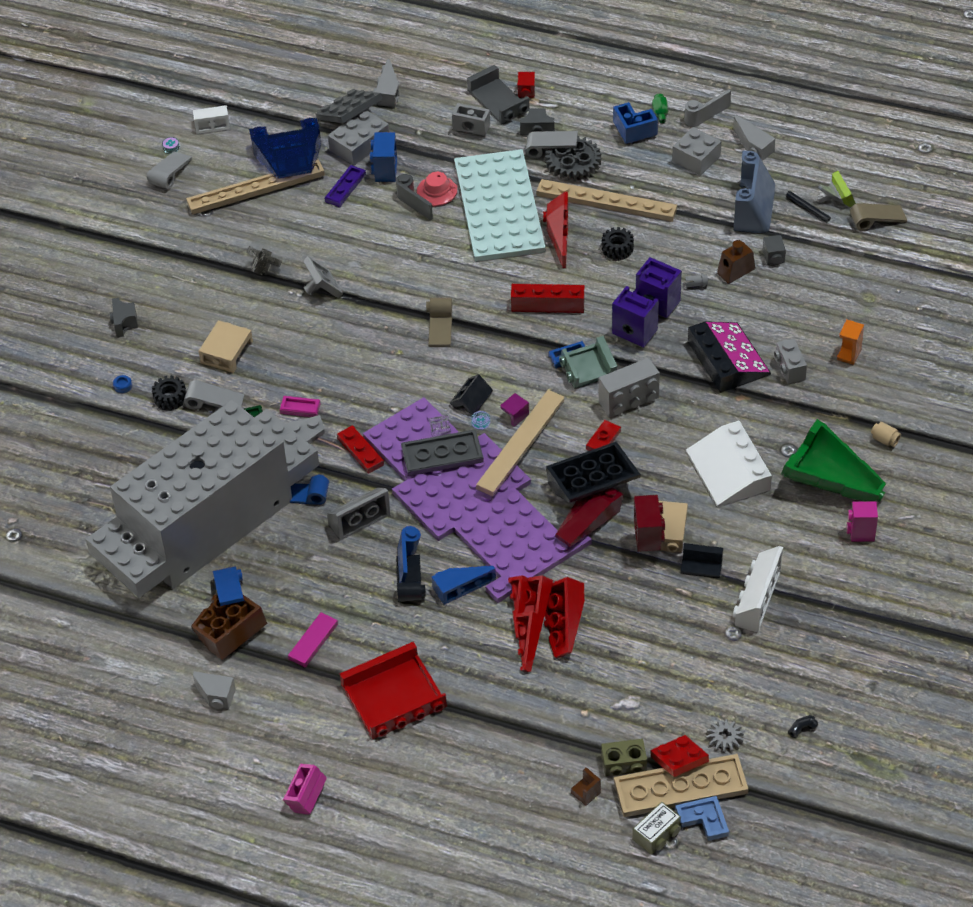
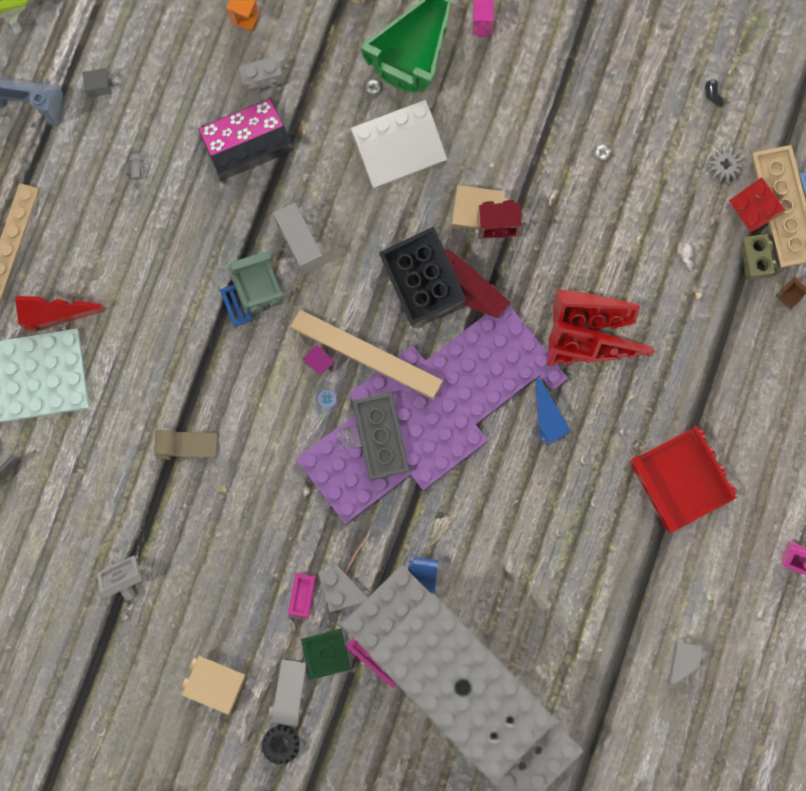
camera: 90 degrees left, 30 degrees up
reddish brown wedge [191,594,268,660] -> none
blue door [213,566,244,606] -> none
clear smoke plant [246,246,282,276] -> none
dark pink tile [288,612,338,667] -> none
light grey slope [327,488,391,541] -> none
red plate [337,425,384,474] -> none
black door [396,555,426,602] -> none
blue door [397,526,421,582] -> none
black panel [450,374,493,415] -> none
red brick [511,284,585,313] -> none
red plate [586,420,621,451] -> none
black tyre [602,227,634,260] -> none
dark purple piece [612,257,682,348] -> none
black panel [681,543,724,578] -> none
reddish brown torso [717,240,756,284] -> none
white slope [733,546,783,633] -> none
black piece [786,191,831,223] -> none

